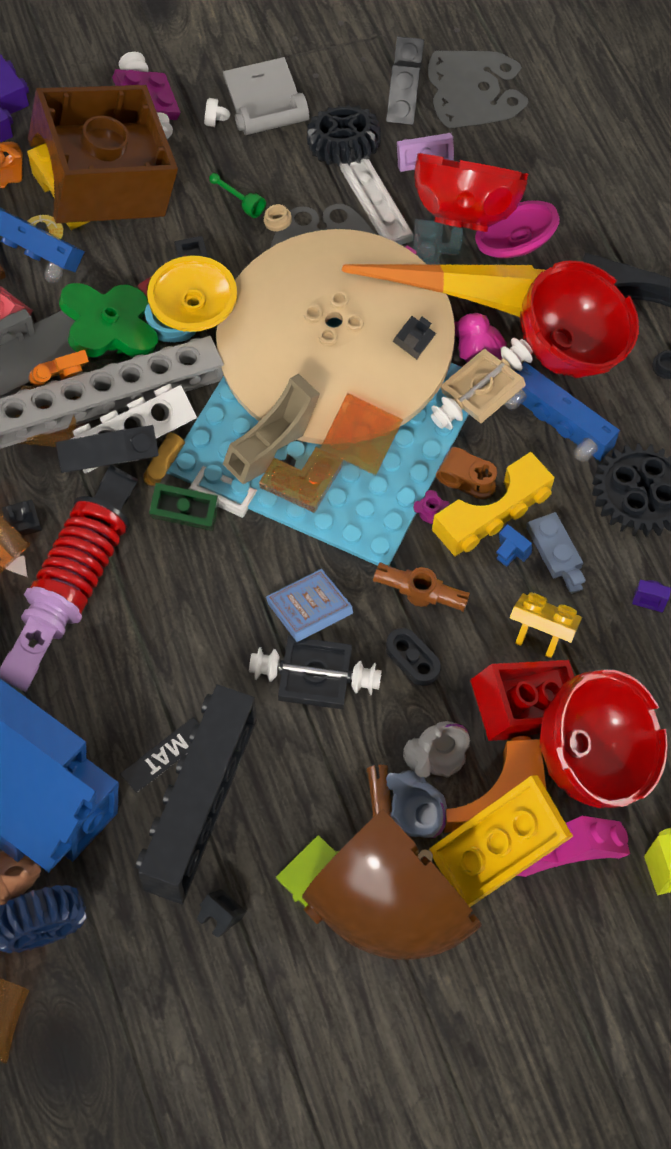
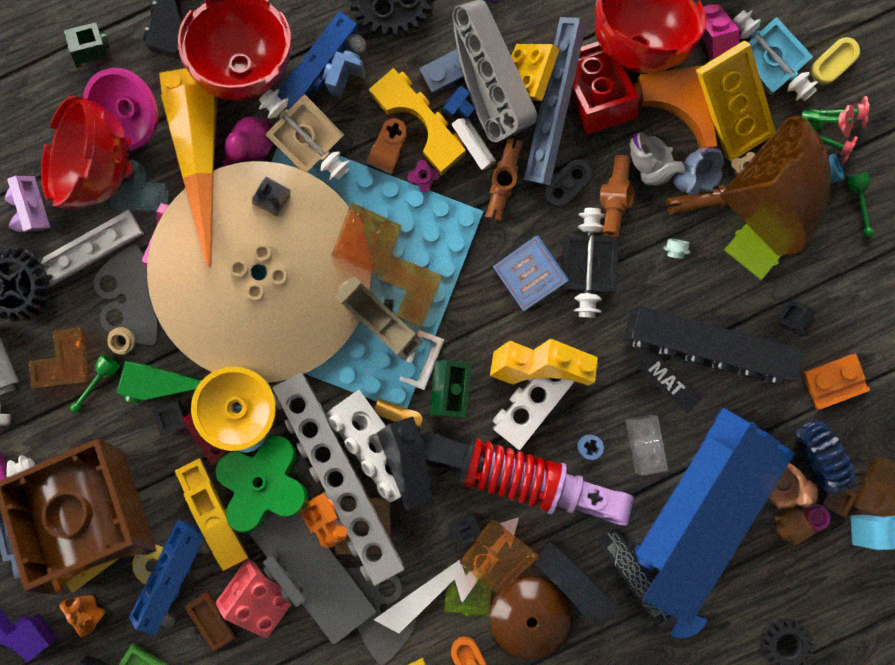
camera: 95 degrees left, 25 degrees up
none -> clear orange plate [28,328,89,388]
none -> dark green brick [64,22,110,68]
none -> green slope [117,361,203,404]
none -> yellow slope [175,458,249,571]
none -> medium blue bracket [323,51,366,99]
none -> white tile [452,118,496,170]
none -> light grey beam [453,0,537,142]
none -> yellow arch [490,339,598,386]
none -> white brick [493,378,574,450]
none -> sand blue plate [524,17,587,185]
none -> medium blue bush [577,434,604,460]
none -> dark orange pin [600,155,634,238]
none -> clear brick [625,415,668,476]
none -> light aqua plate [663,239,691,259]
none -> medium azure plate [732,10,818,101]
none -> plant [802,96,869,166]
none -> orange plate [802,354,870,410]
none -> light yellow tile [811,38,860,85]
none -> dark azure tile [828,154,844,183]
none -> green hinge [846,172,874,238]

